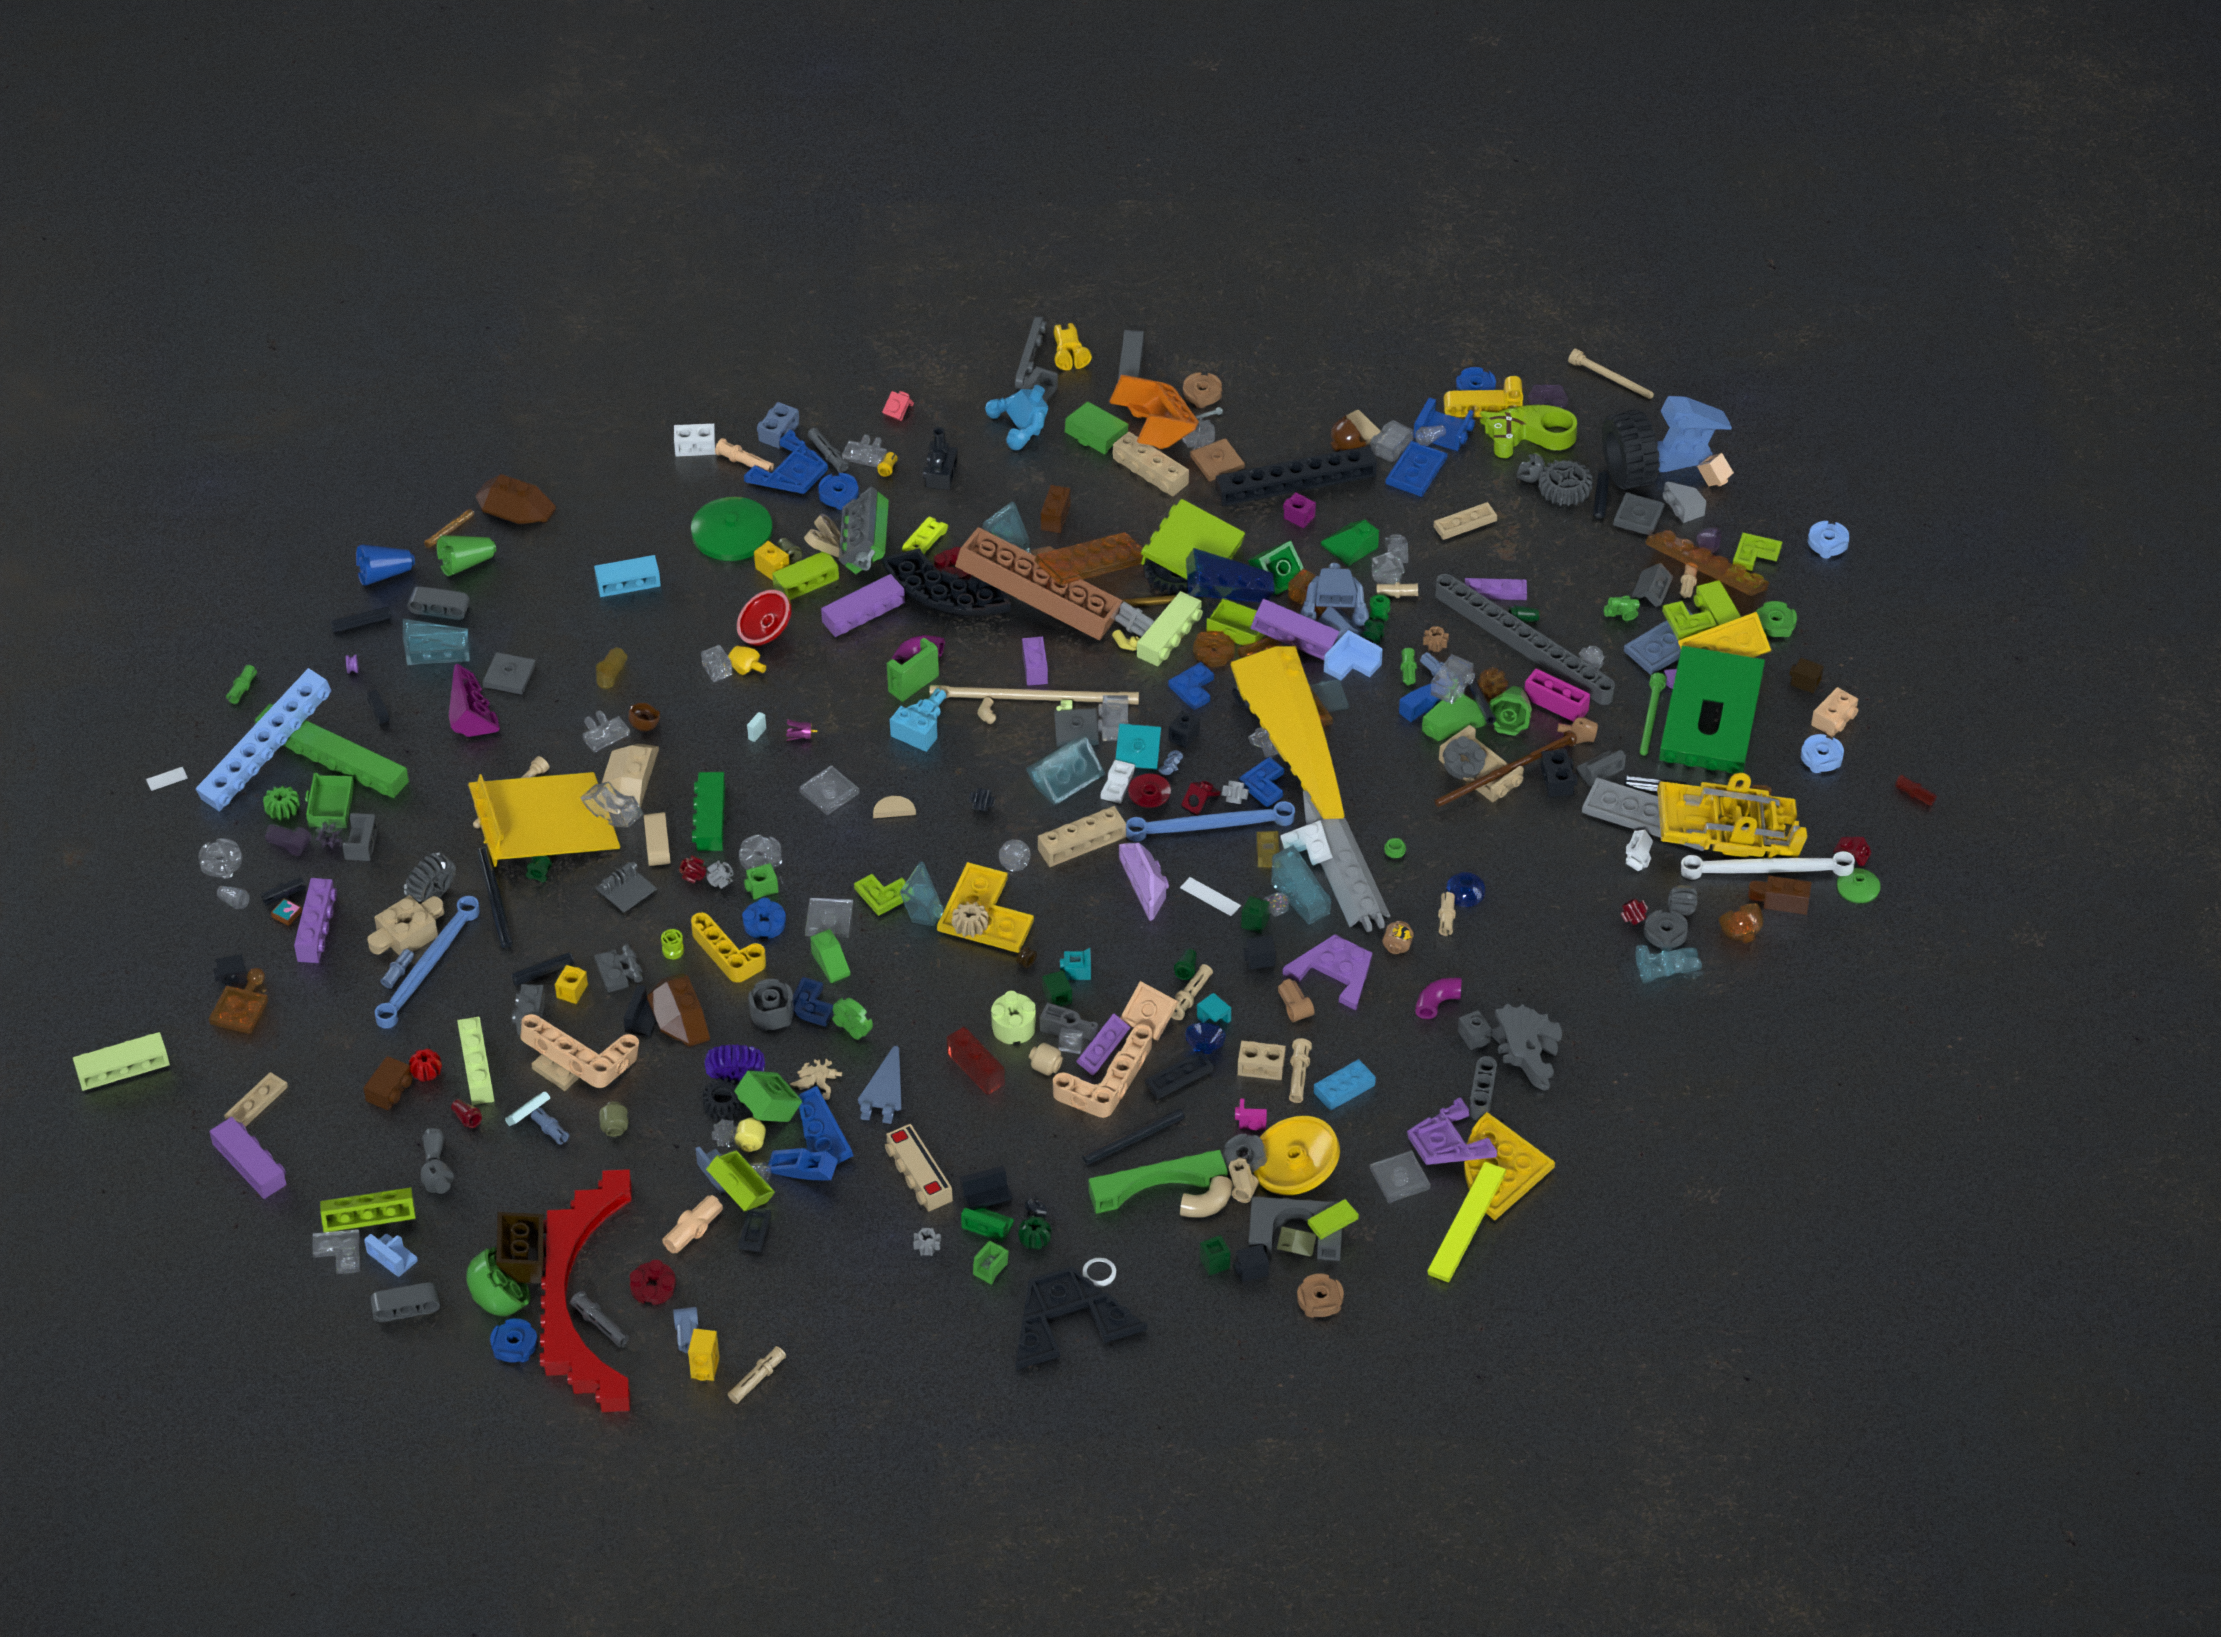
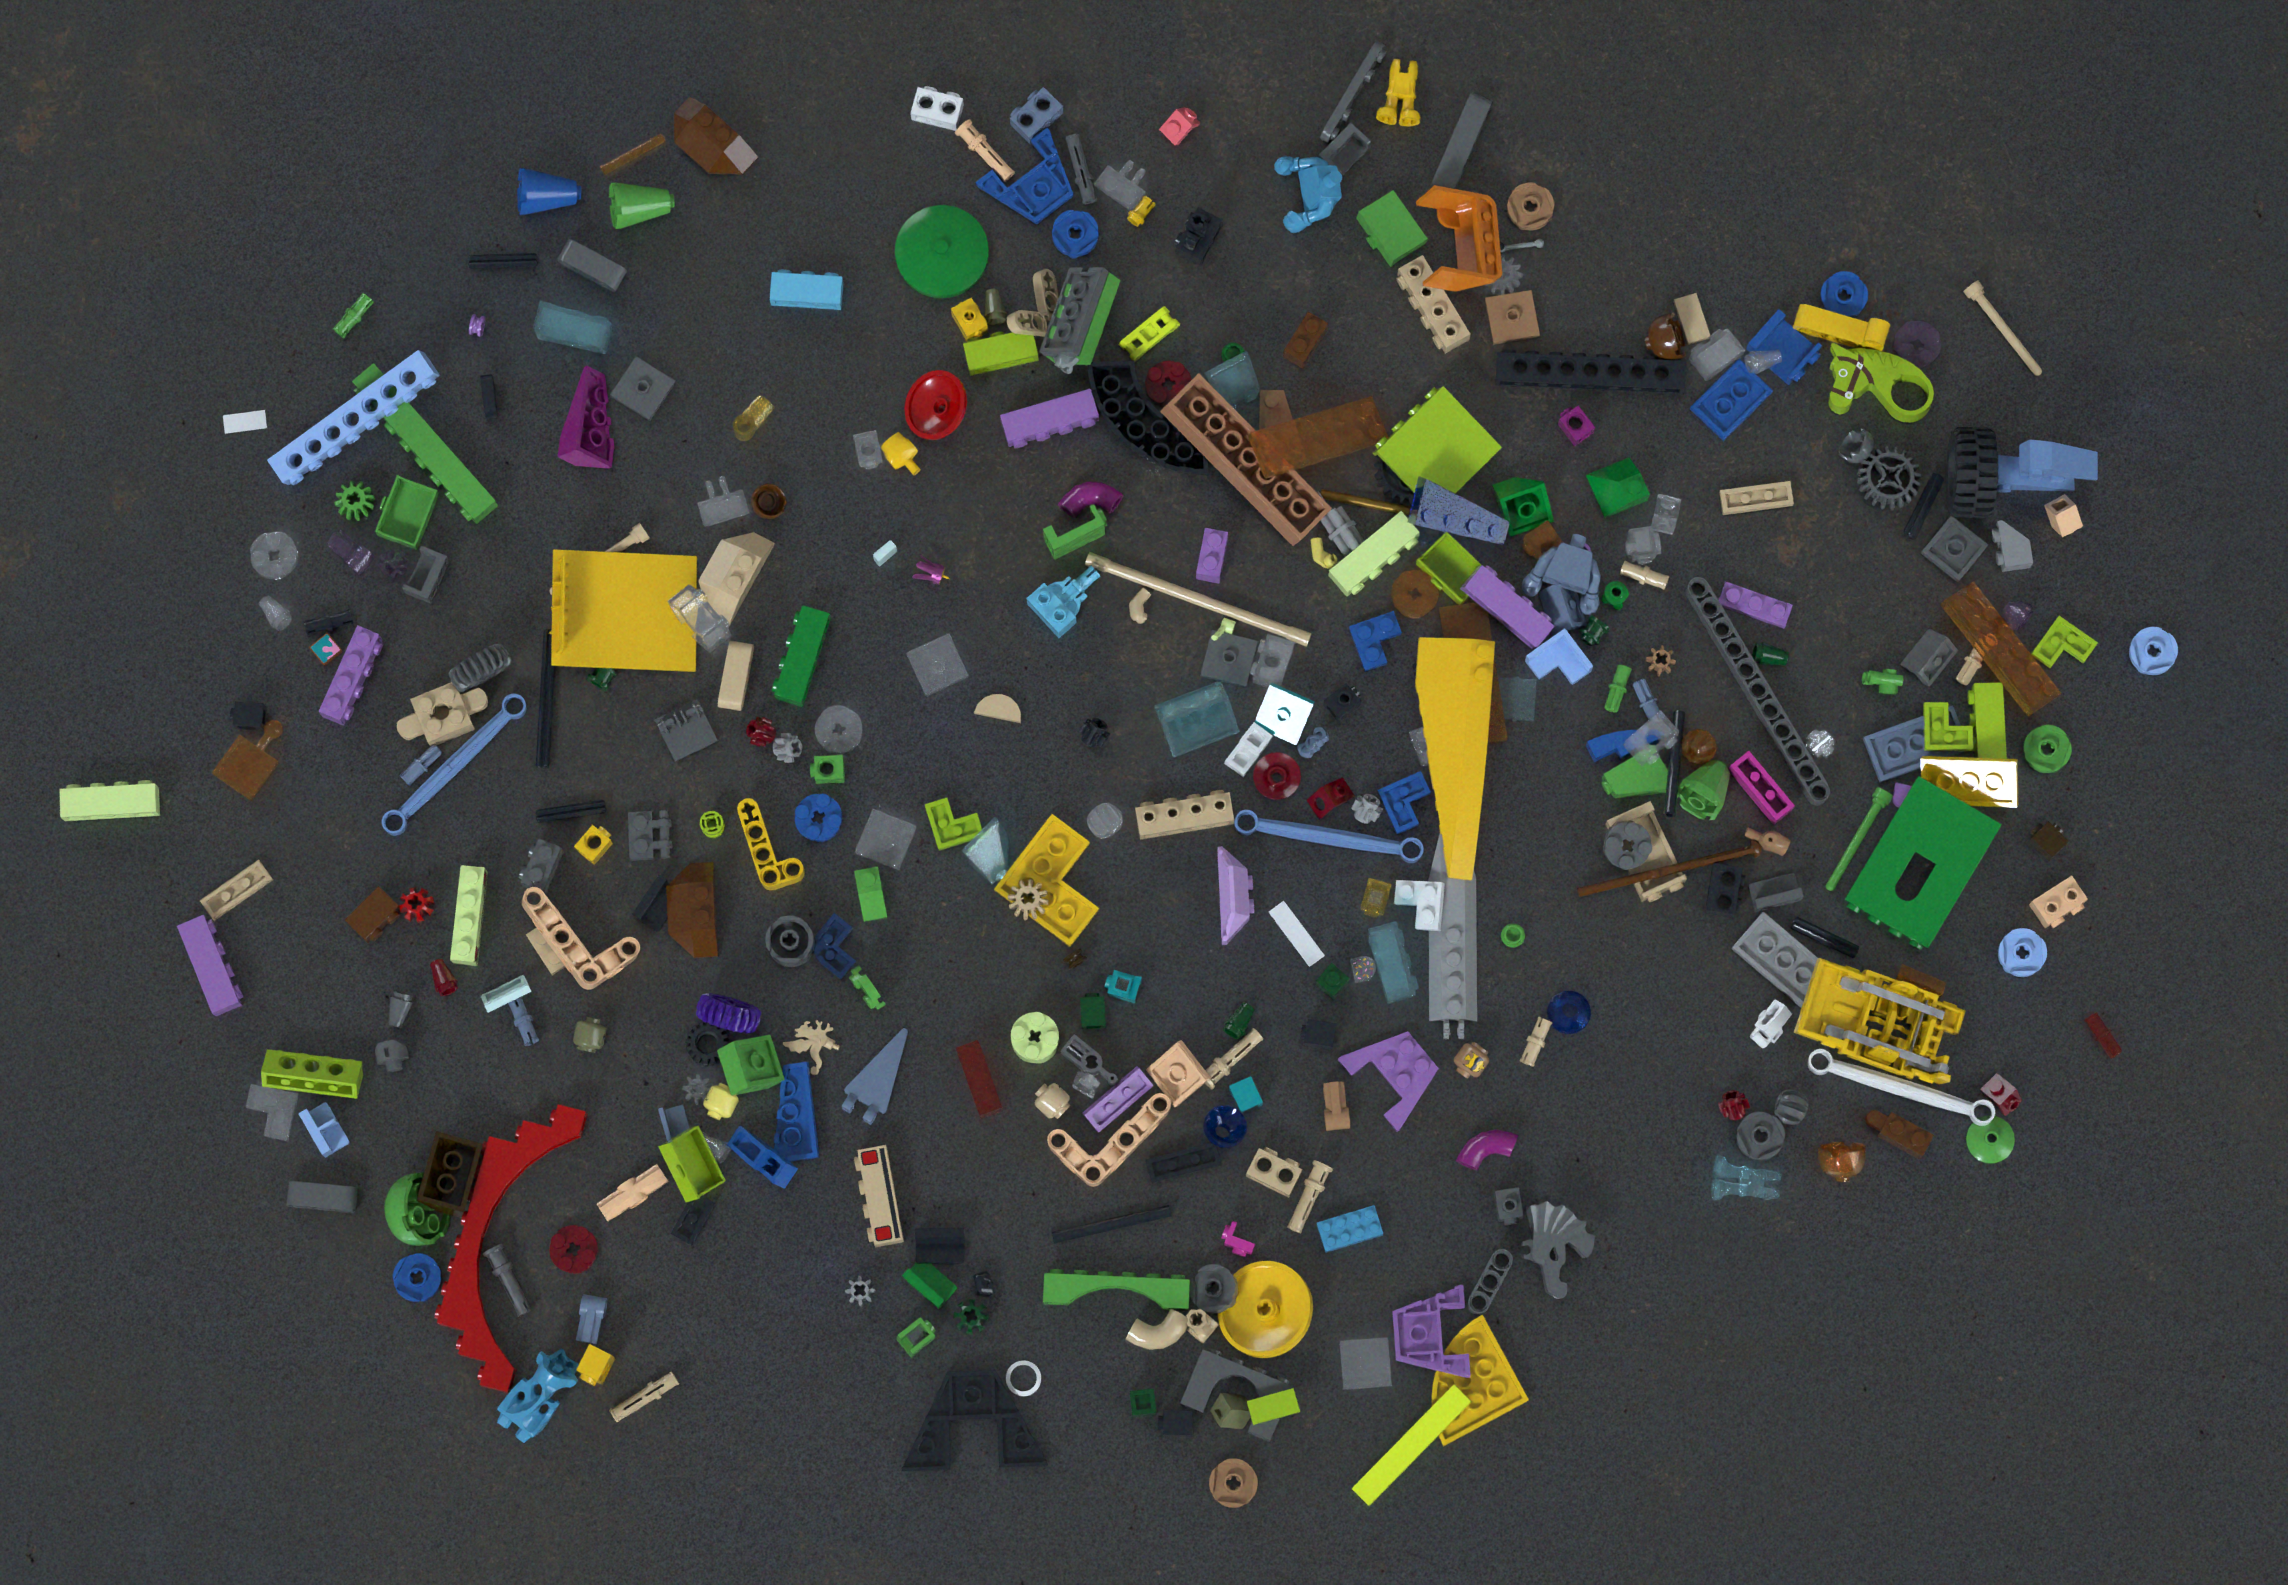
camera: 20 degrees right, 30 degrees up
none -> dark azure hips [497,1348,579,1443]

